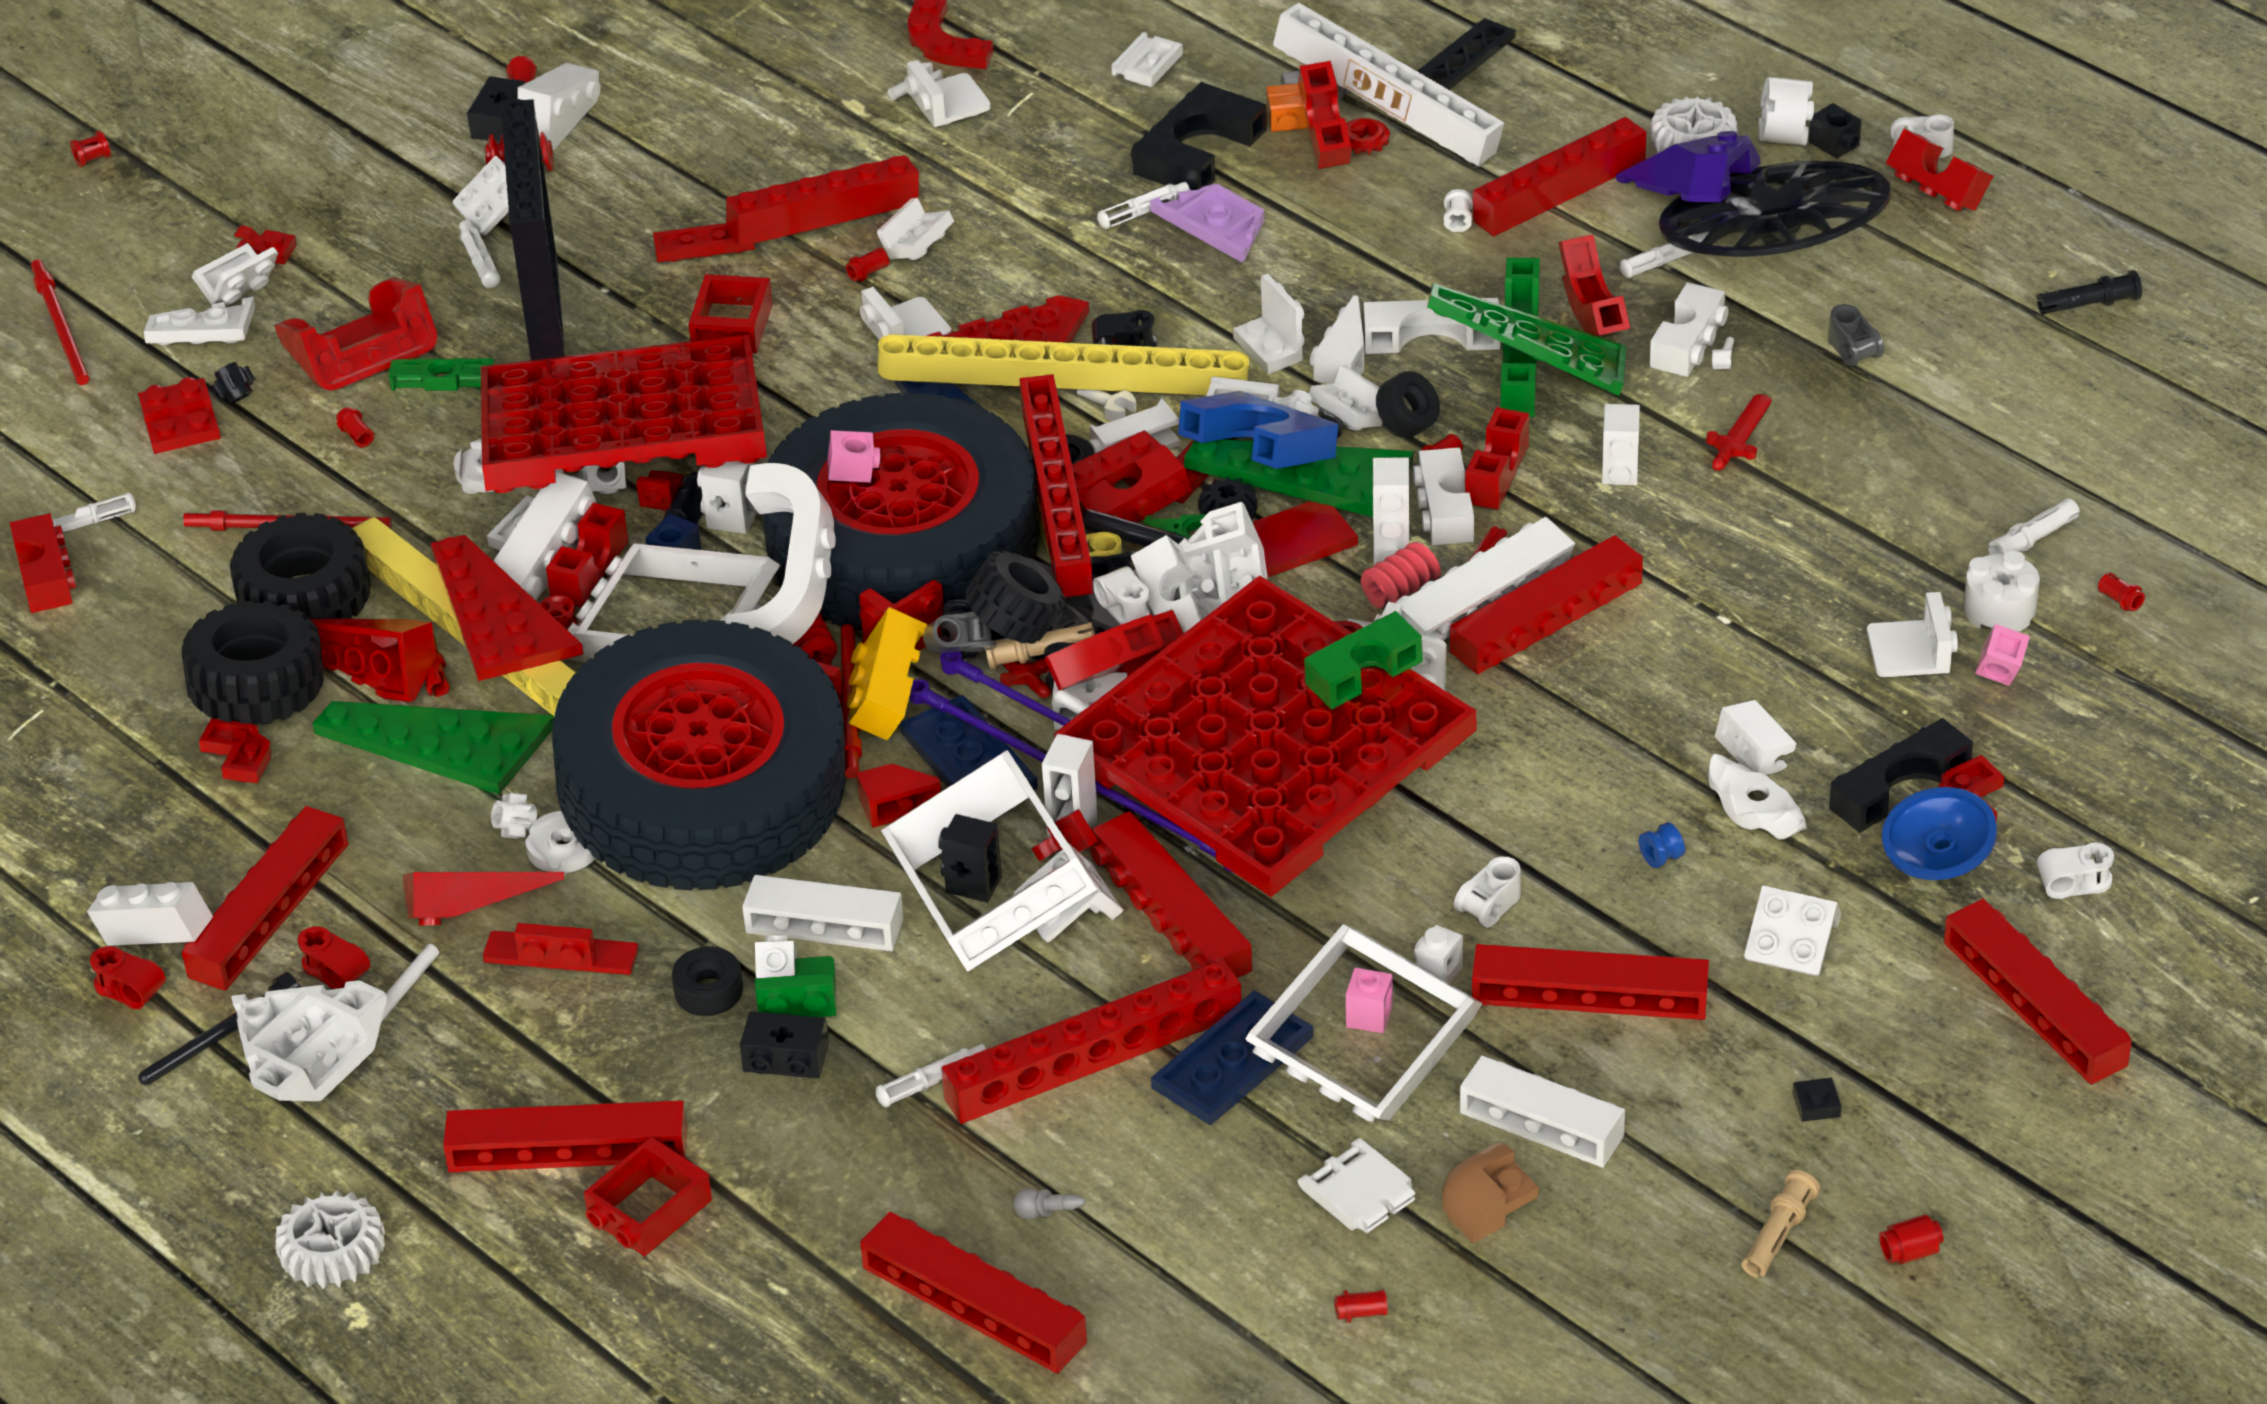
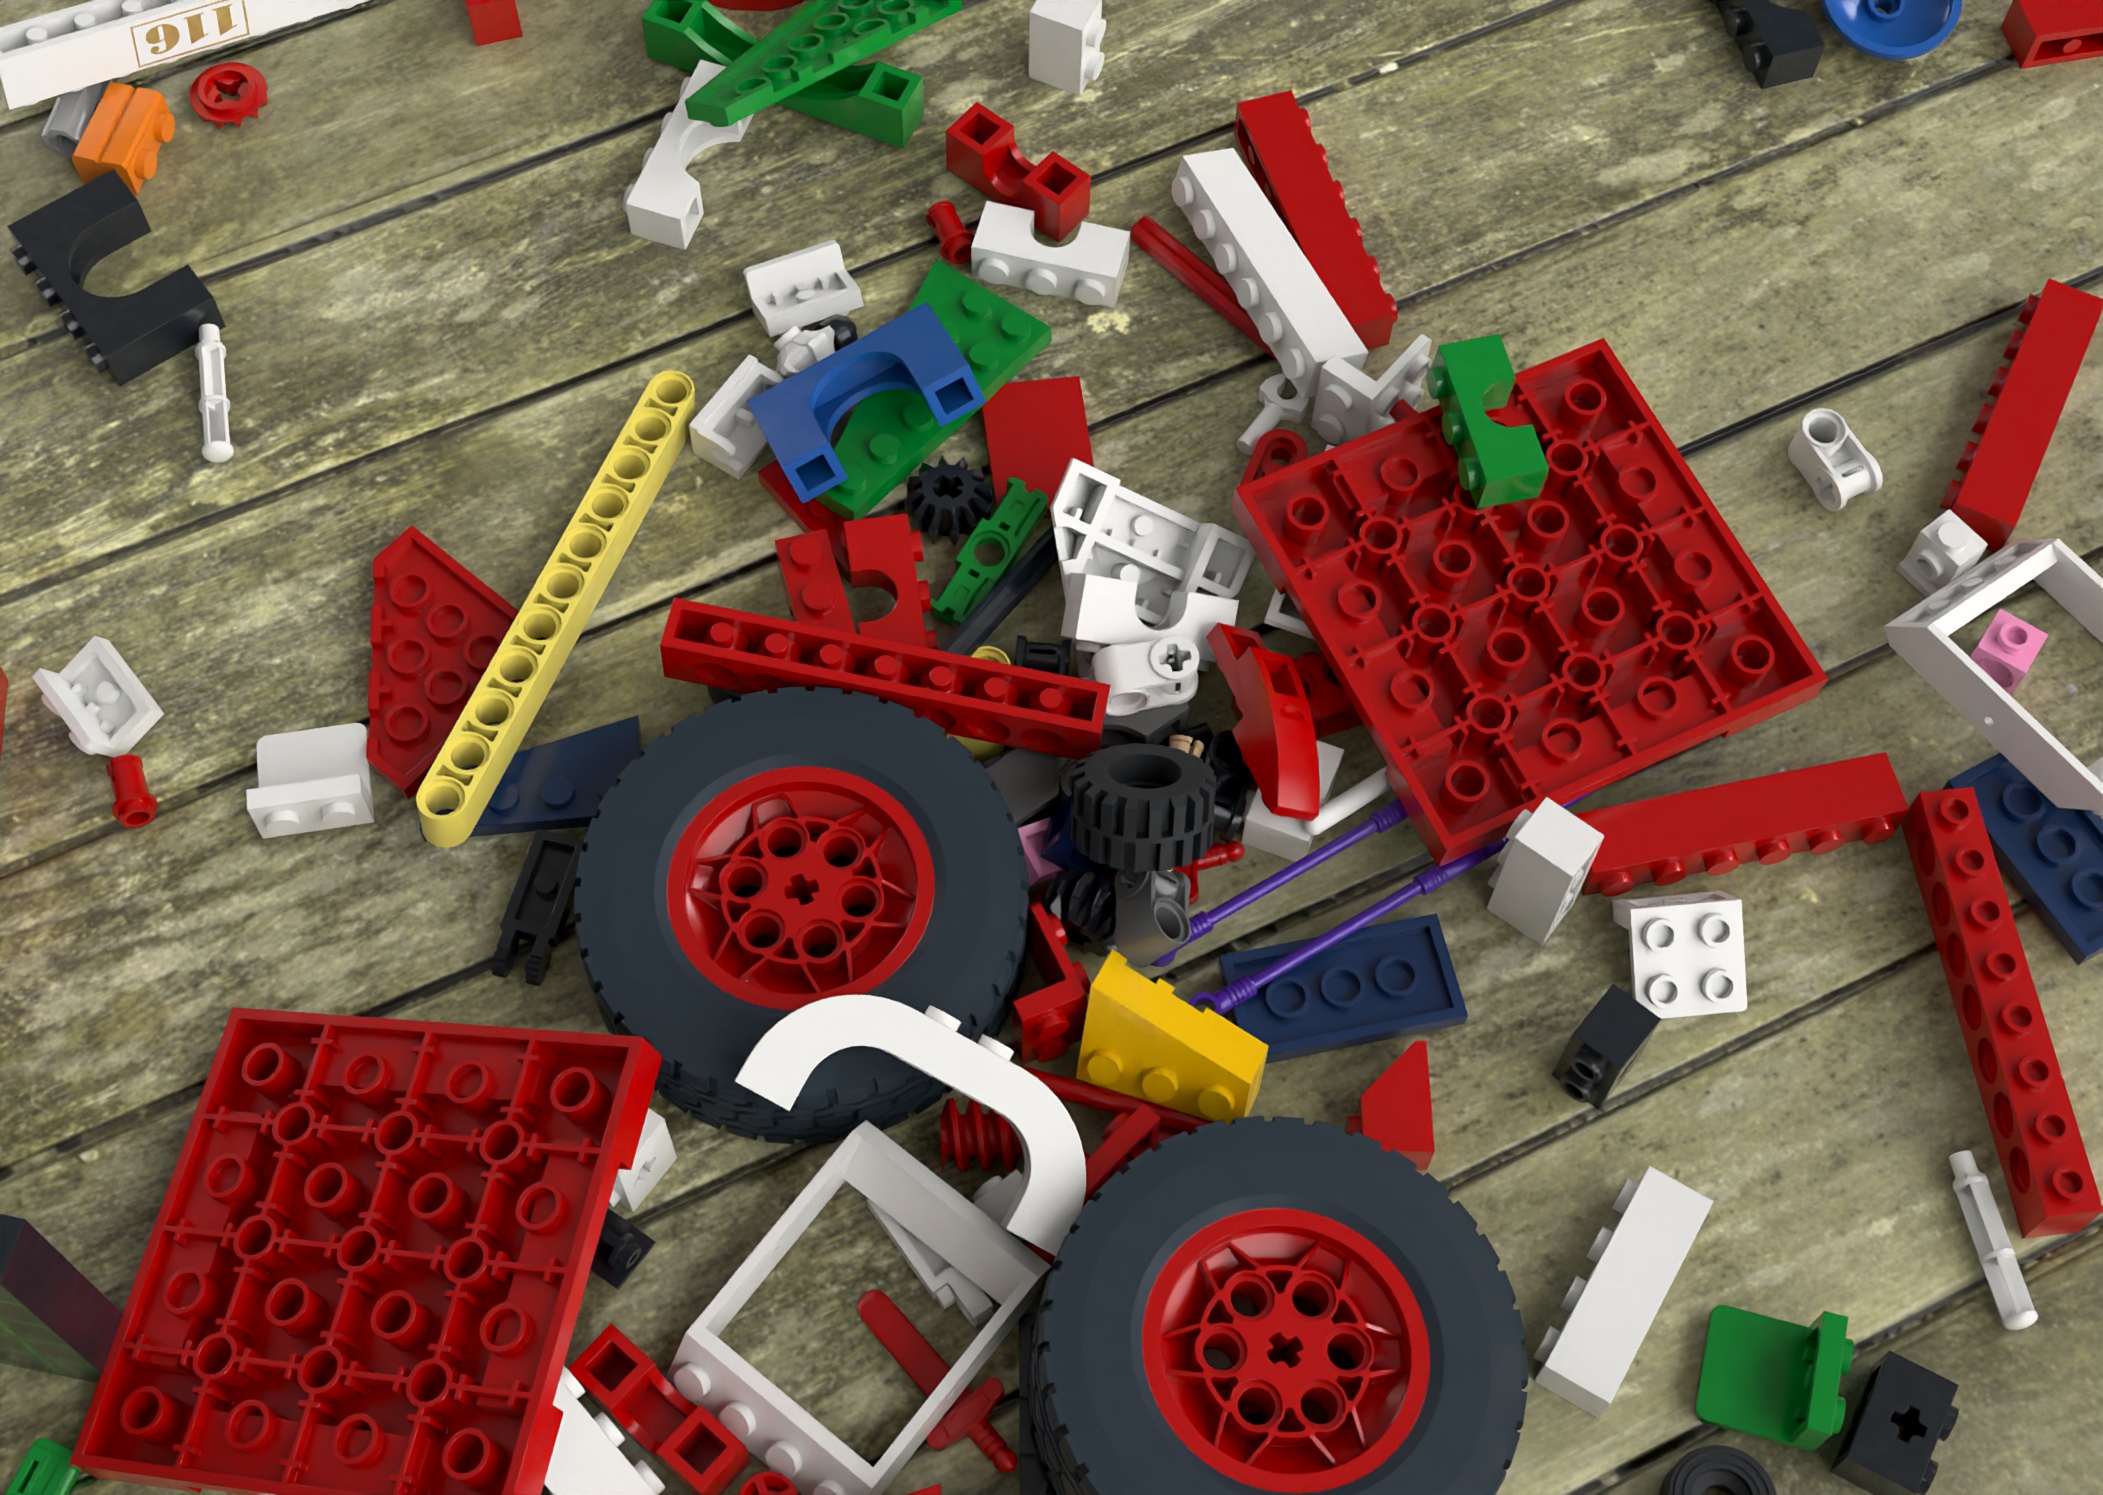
camera: 75 degrees left, 20 degrees up
dark blue brick [645,514,701,550] -> none
red window [688,274,773,354] -> none
white bracket [755,935,798,978] -> none
bright pink brick [827,430,880,482] -> none
white window [881,750,1097,972] -> none
red plate [1031,809,1098,861] -> none
white bar [1077,389,1137,421] -> none
white window [1088,397,1180,454] -> none
black piece [1092,310,1157,347] -> none
lavender wing [1150,184,1265,263] -> none
white bracket [1233,274,1305,374] -> none
red arch [1298,61,1352,169] -> none
white slope [1310,295,1365,384] -> none
coral piece [1360,542,1441,609] -> none
white arch [1373,458,1409,565] -> none
black tyre [1376,371,1440,437] -> none
white bush [1443,189,1473,232] -> none
blue wheel [1638,822,1685,868] -> none
white piece [1708,754,1807,840] -> none
white hinge [1715,700,1797,775] -> none
white bracket [1744,885,1841,976] -> none

